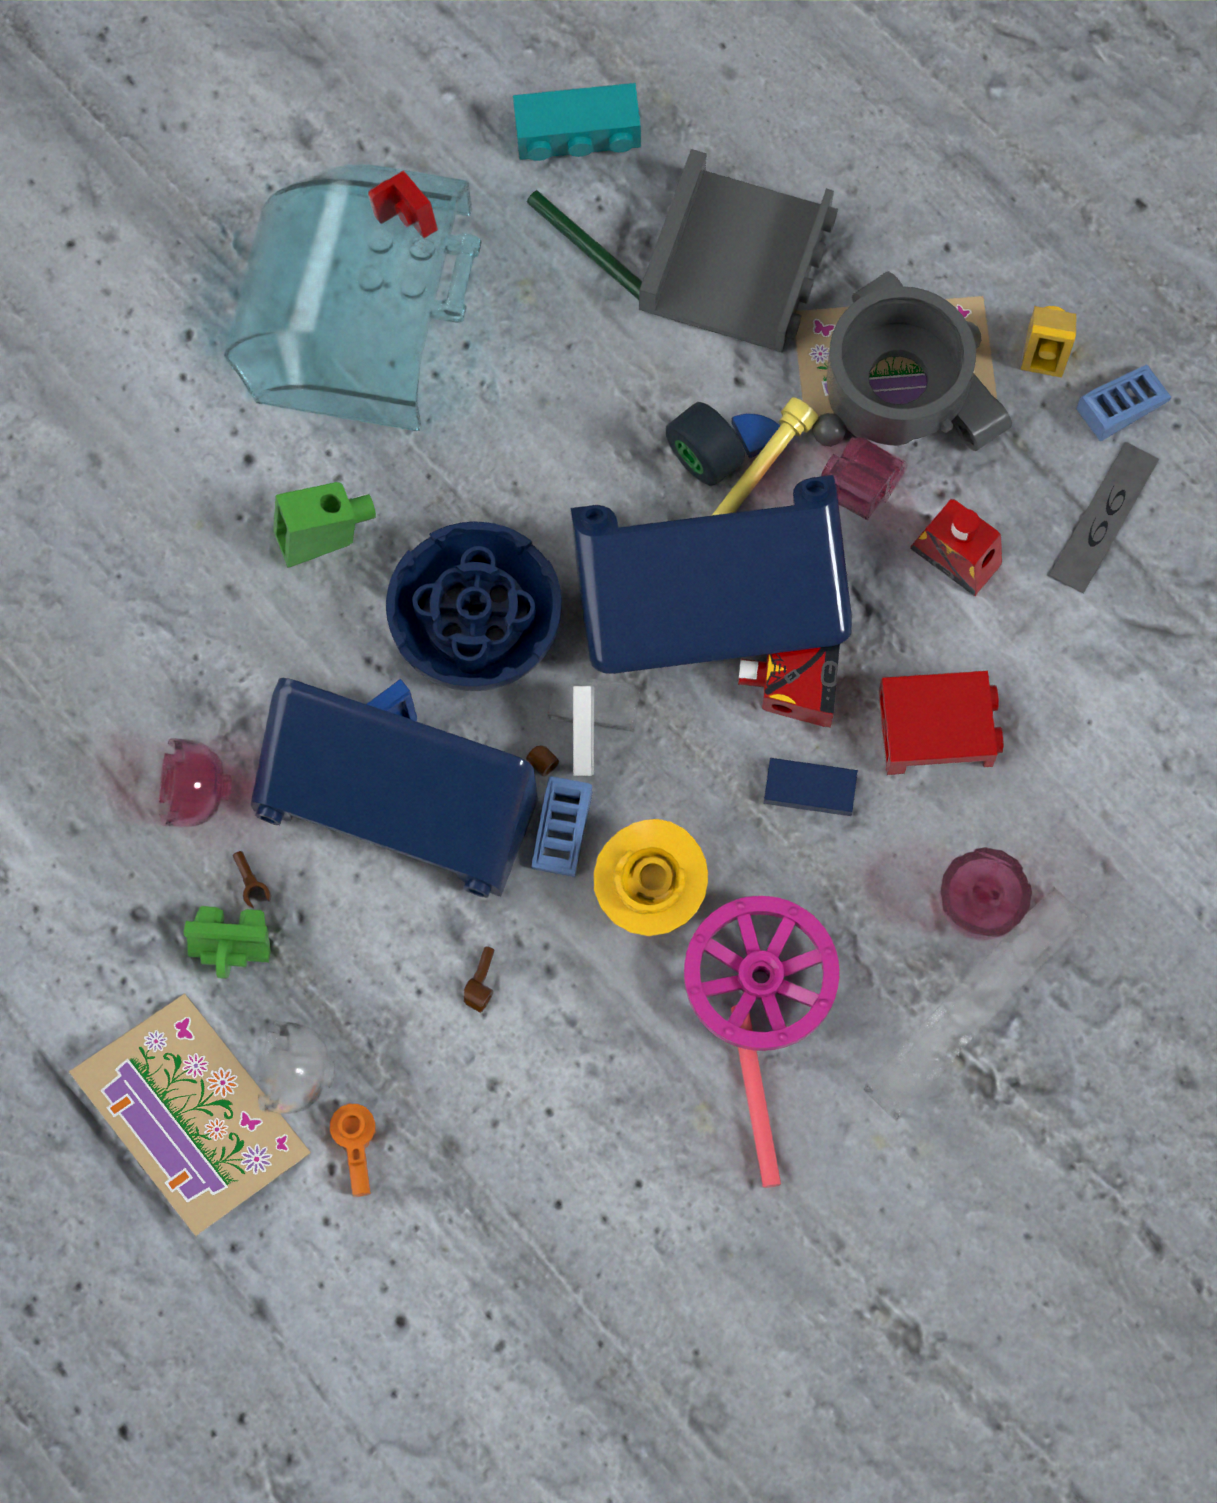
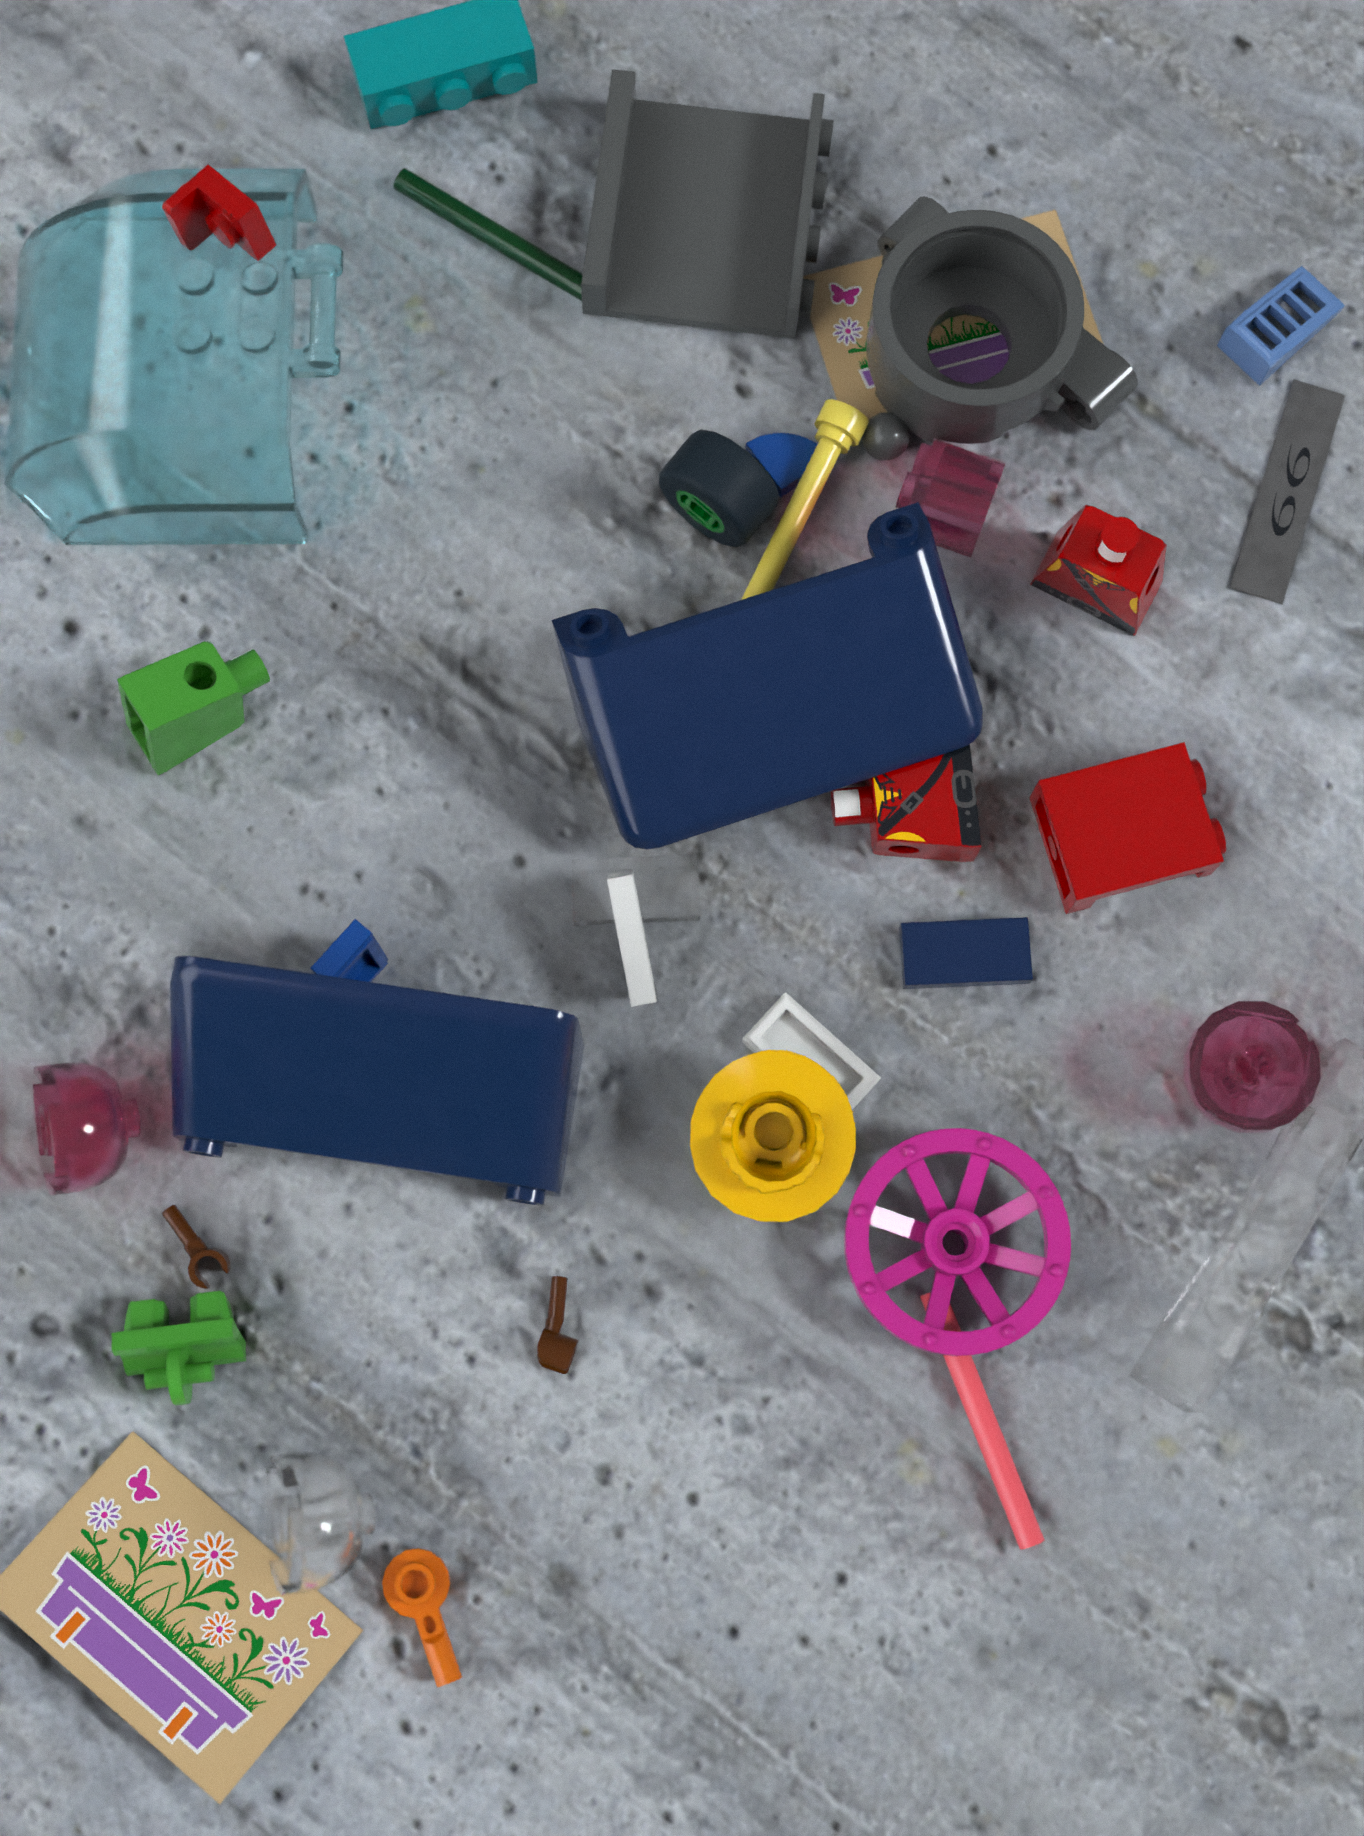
camera: 15 degrees left, 5 degrees up
dark blue brick [386,521,562,691] -> none
reddish brown hand [526,745,559,777] -> none
medium blue slope [531,776,593,877] -> none
yellow slope [1020,306,1076,378] -> none
none -> white tile [742,992,881,1110]

